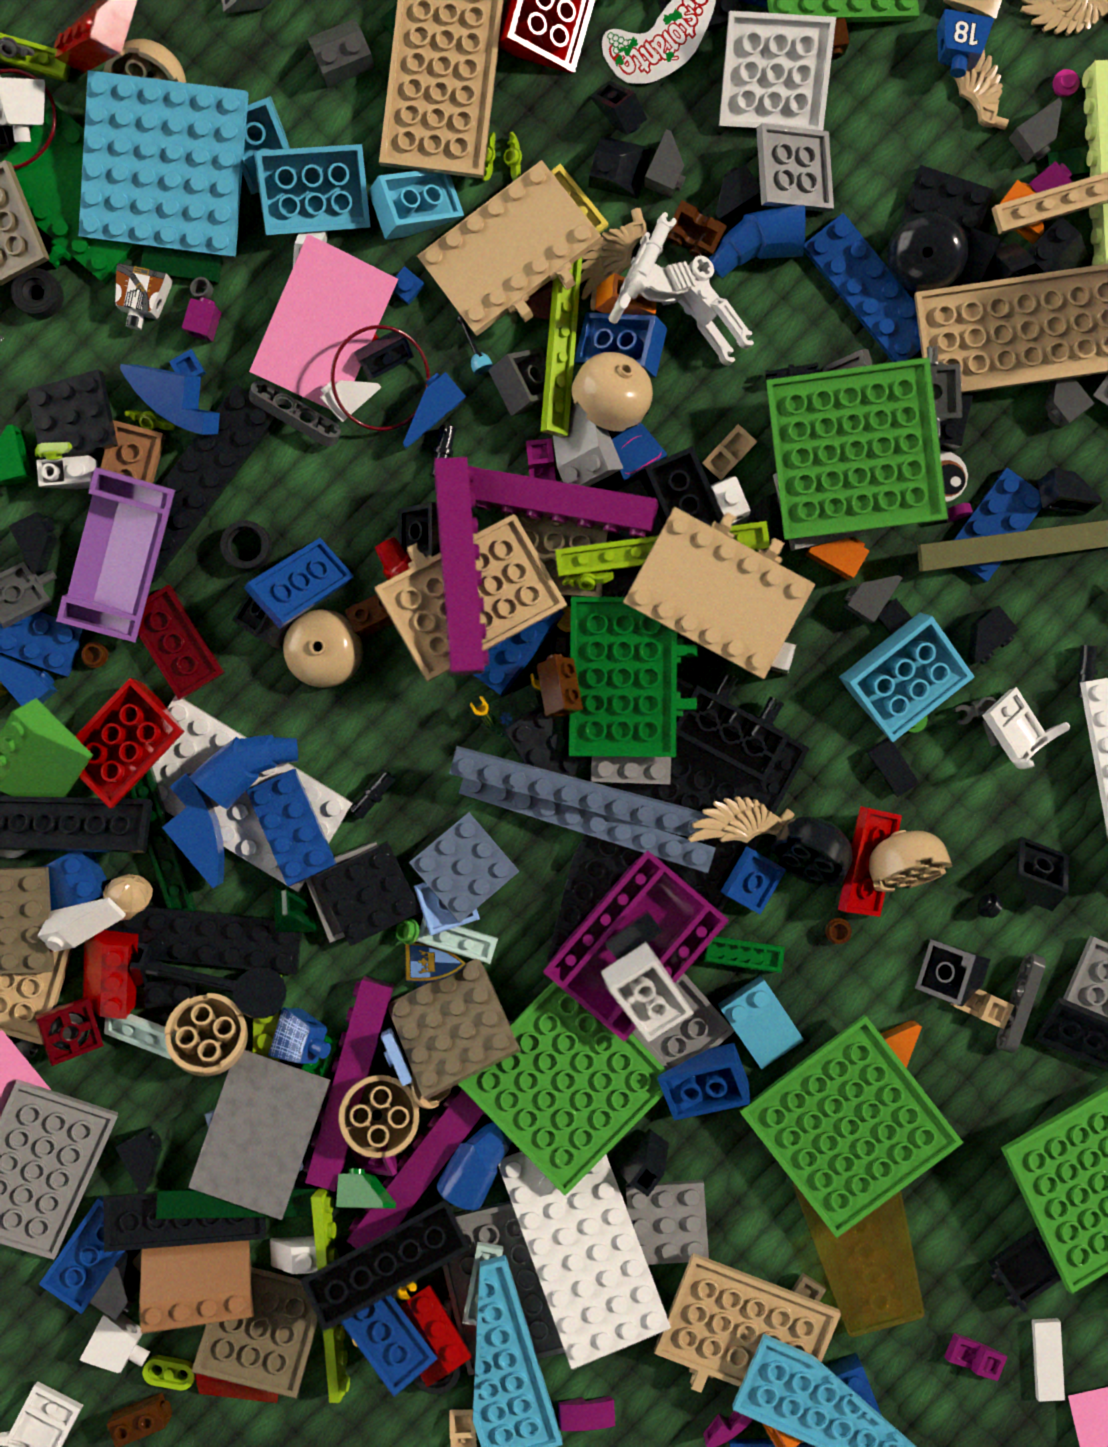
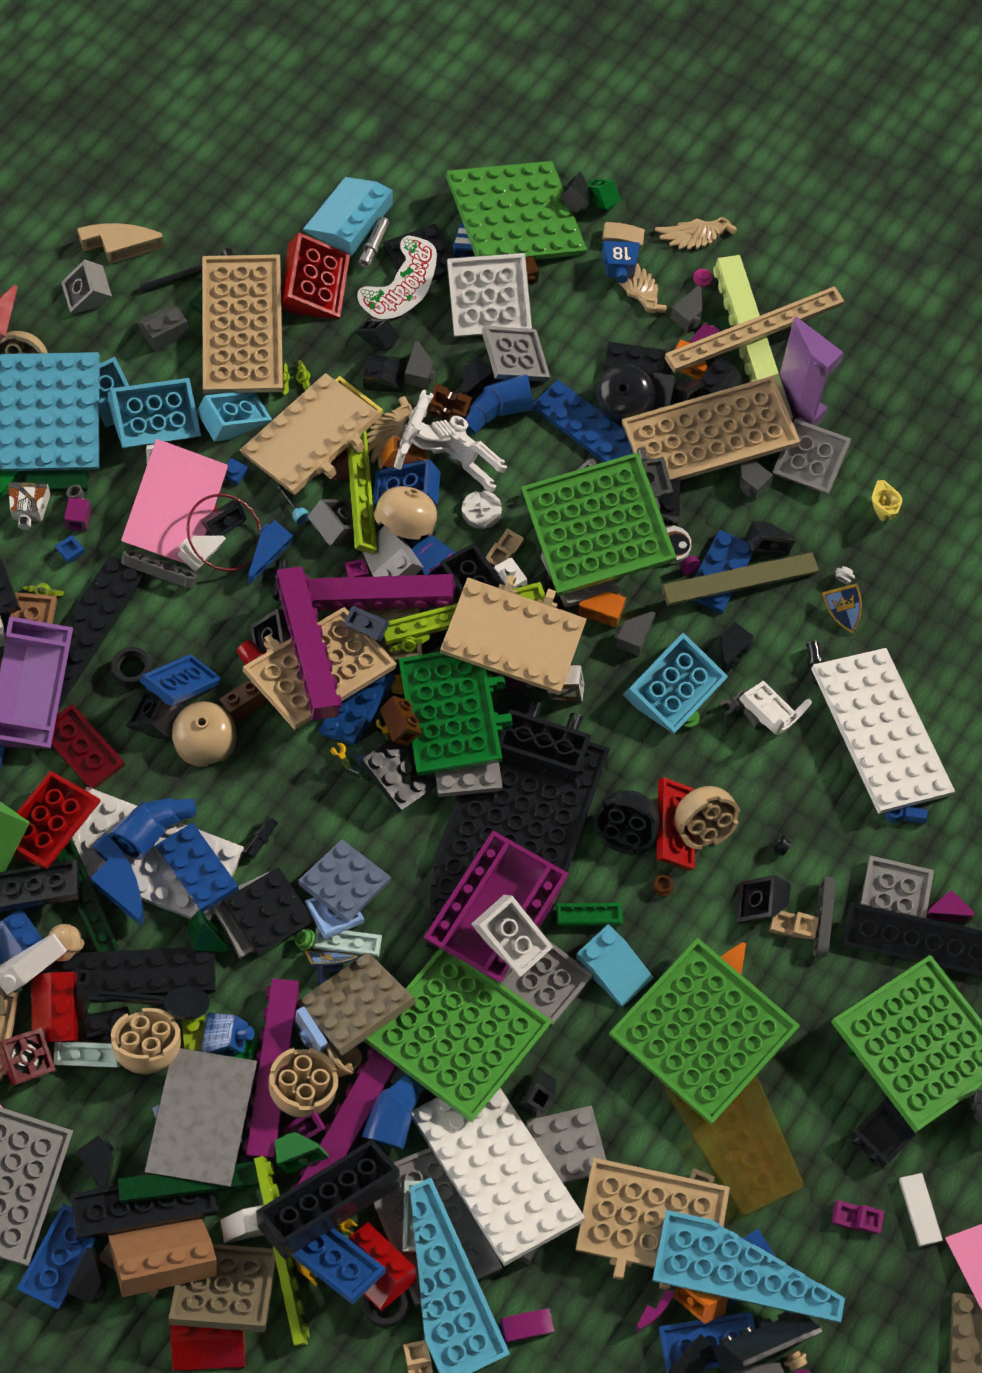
camera: 15 degrees left, 25 degrees down
white torso [80,1313,150,1373] -> none
reddish brown plate [81,642,108,668] -> none
blue slope [120,364,220,435] -> none
lime plate [142,1355,197,1390] -> none
sand blue plate [450,746,711,841] -> none
sand blue plate [459,777,716,873] -> none
black slope [604,910,663,960] -> none
blue slope [658,1043,750,1121] -> none
tan animal [688,796,795,843] -> none
blue plate [720,846,786,915] -> none
black slope [866,737,919,797] -> none
black tile [877,598,912,635] -> none
black slope [1016,836,1069,911] -> none
none -> dark blue plate [343,606,390,642]
none -> white tile [462,491,502,529]

